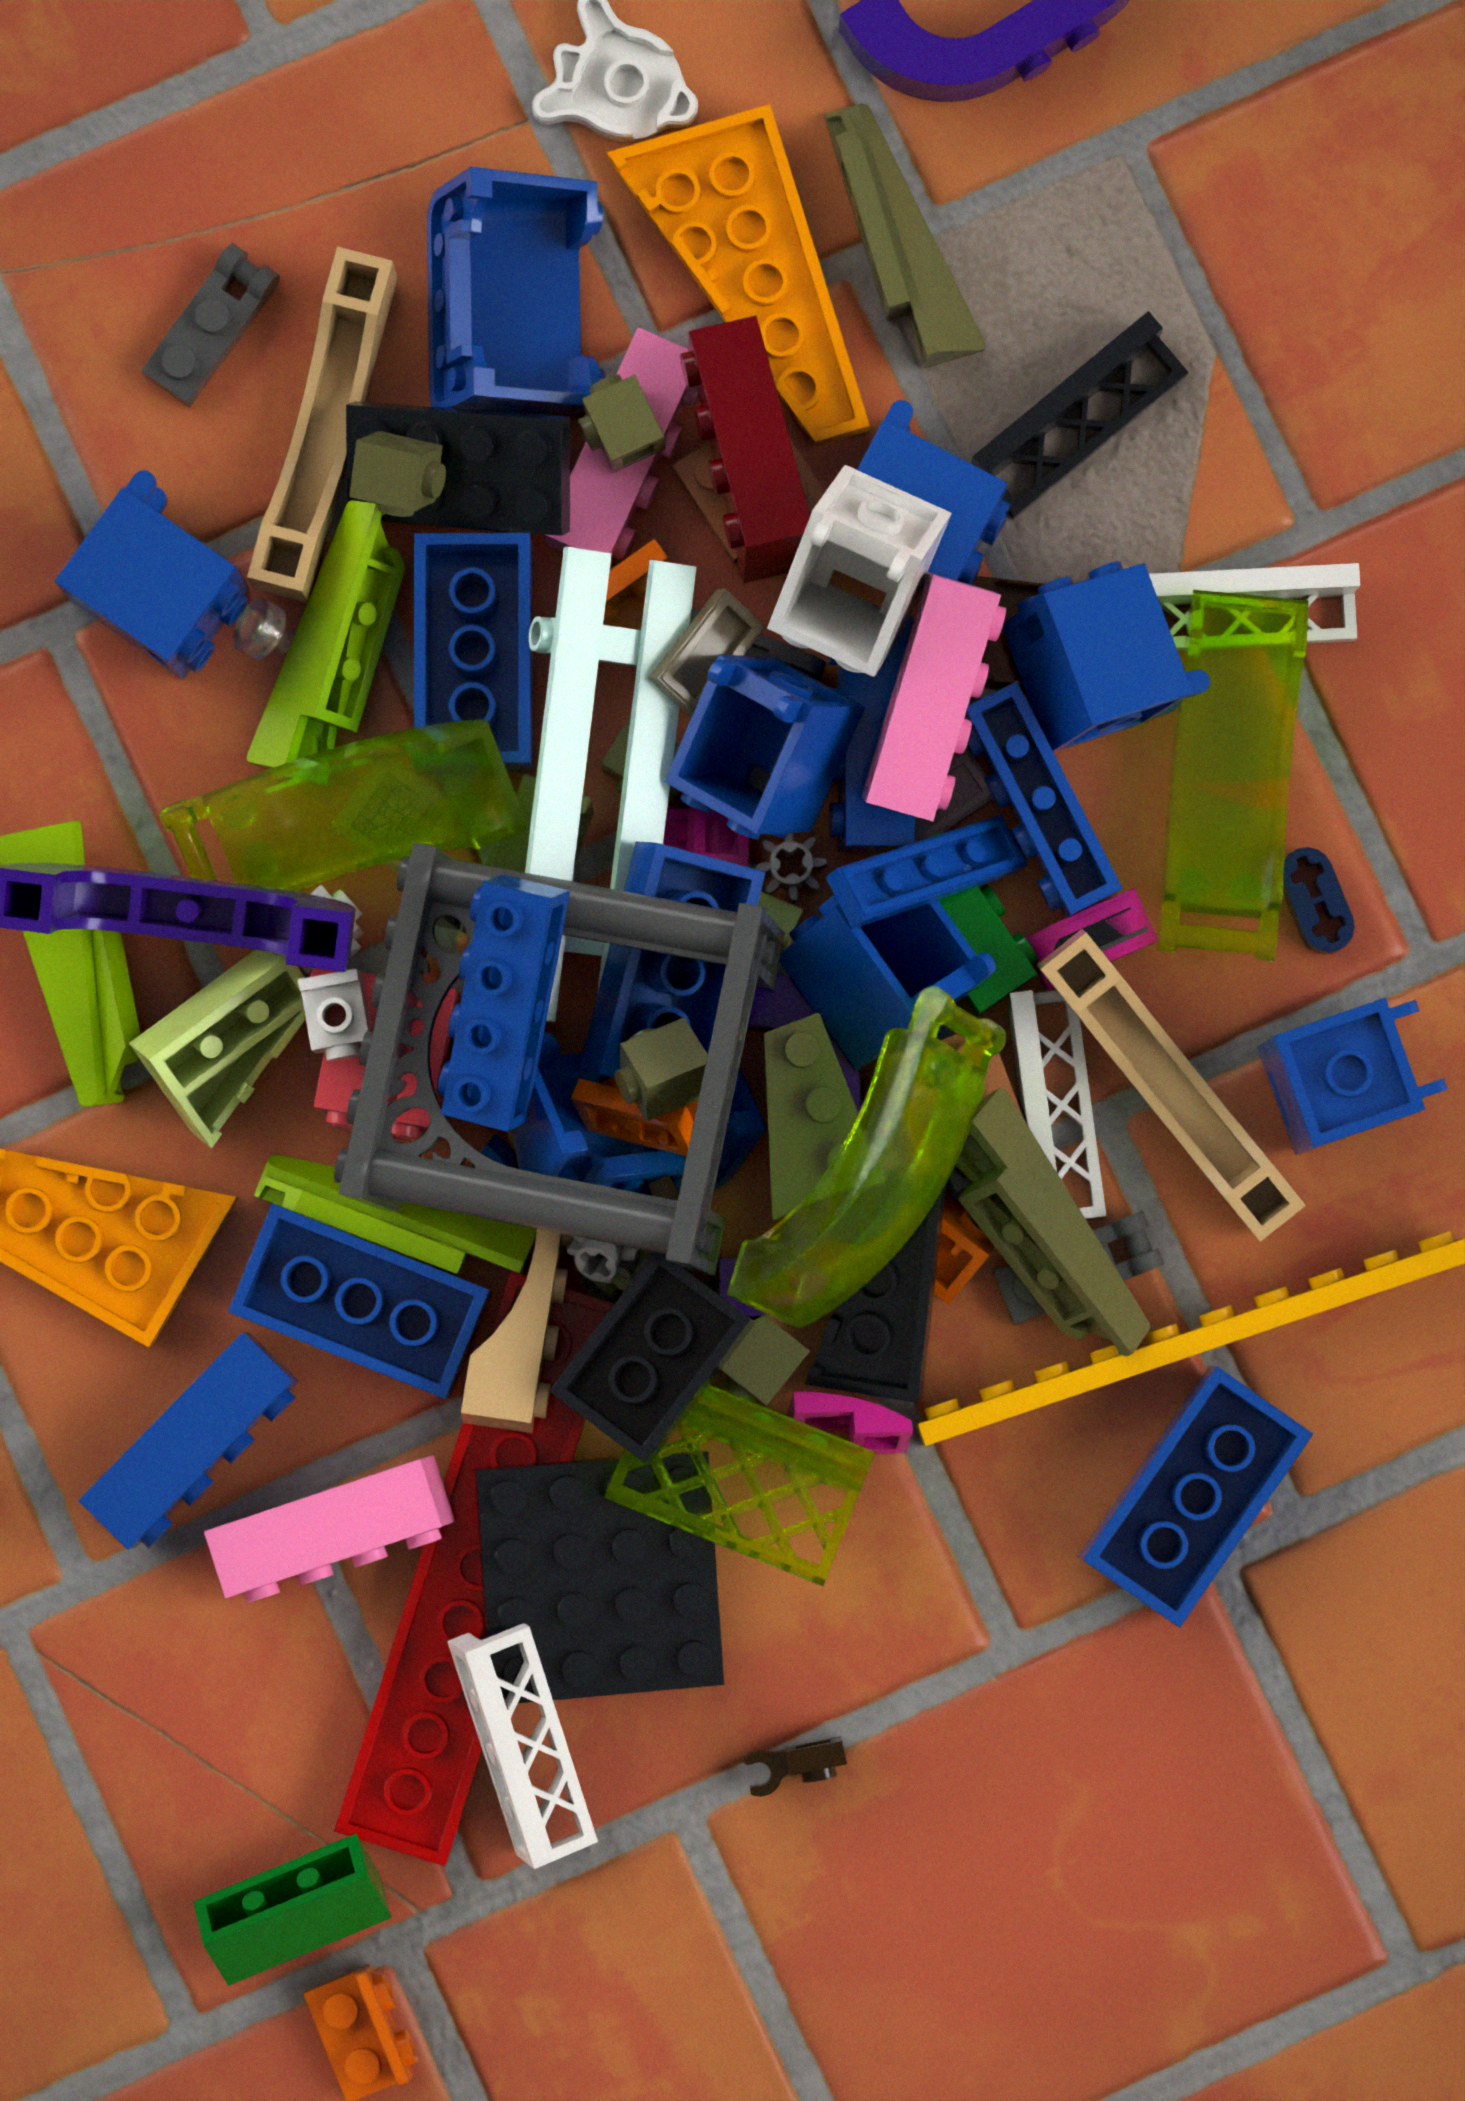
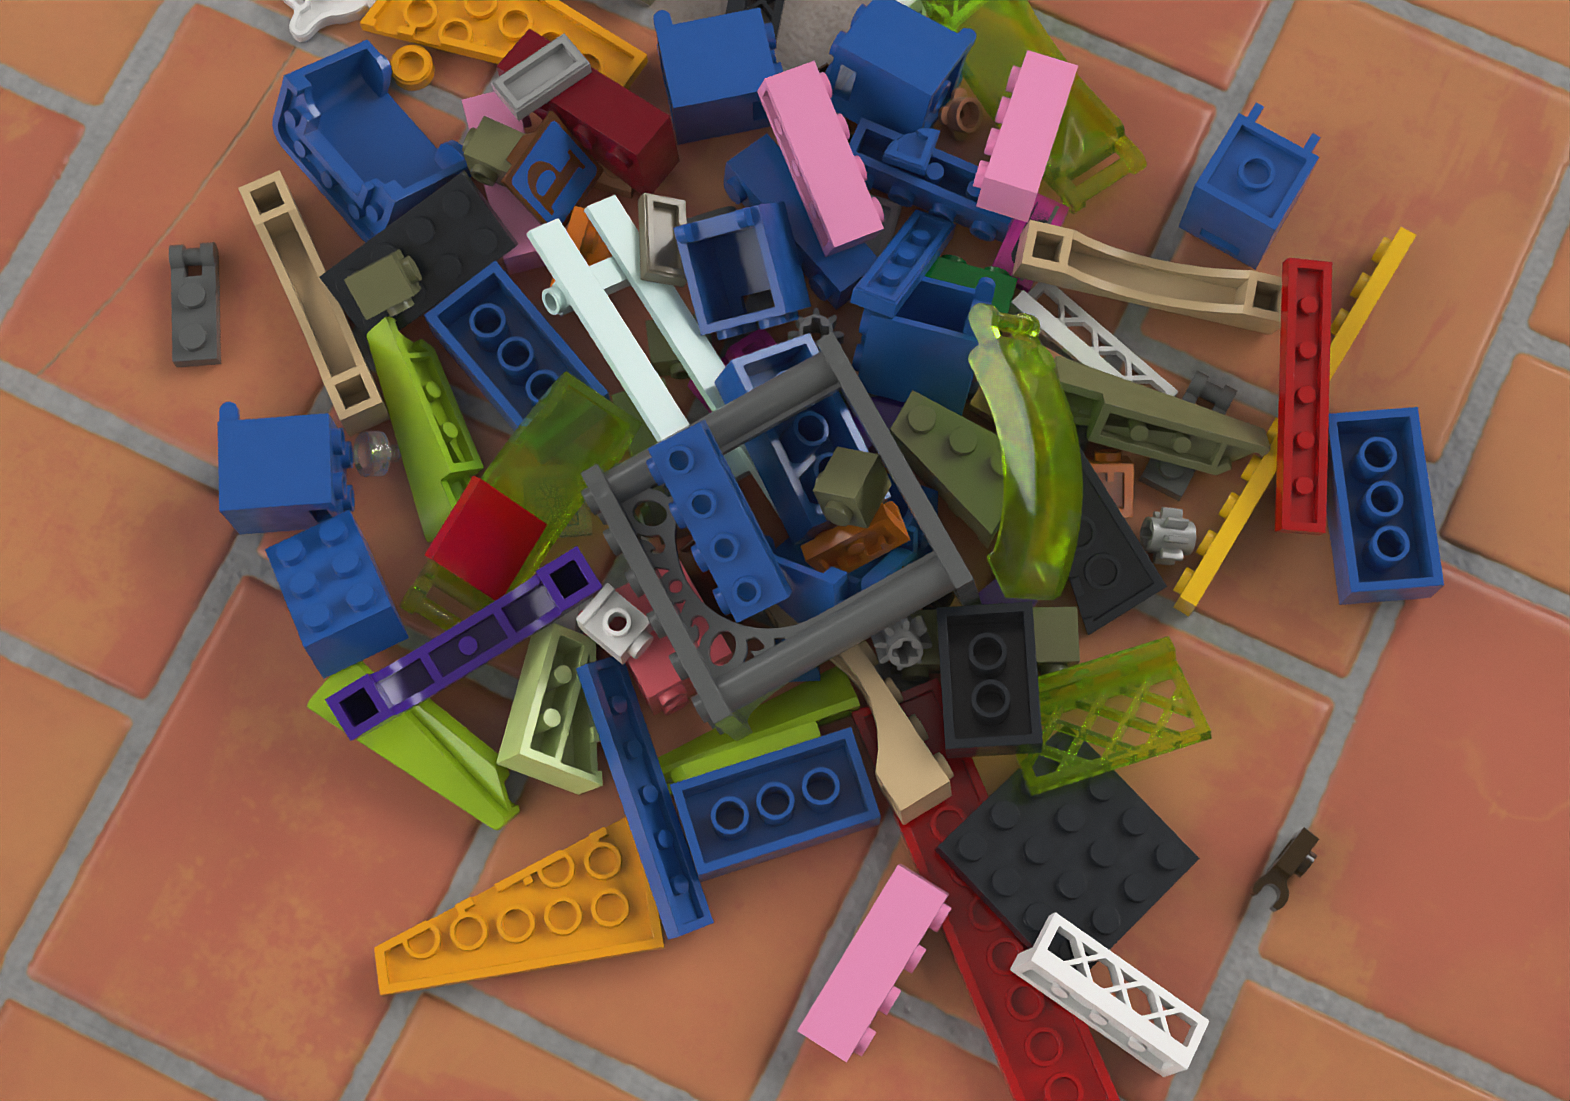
camera: 40 degrees left, 10 degrees down
blue brick [78,1332,299,1550] -> none
white container [767,465,952,677] -> none
dark pink slope [787,1392,913,1455] -> none
dark blue beam [1278,847,1355,955] -> none
none -> blue brick [265,510,409,679]
none -> light orange tile [390,45,435,91]
none -> red tile [424,476,548,601]
none -> light grey tile [491,33,592,121]
none -> piece [501,111,604,228]
none -> blue plate [576,657,714,940]
none -> blue tile [882,128,940,176]
none -> nougat plate [938,88,983,141]
none -> bright pink brick [973,50,1078,222]
none -> light grey gear [1140,507,1196,565]
none -> red plate [1275,258,1333,535]

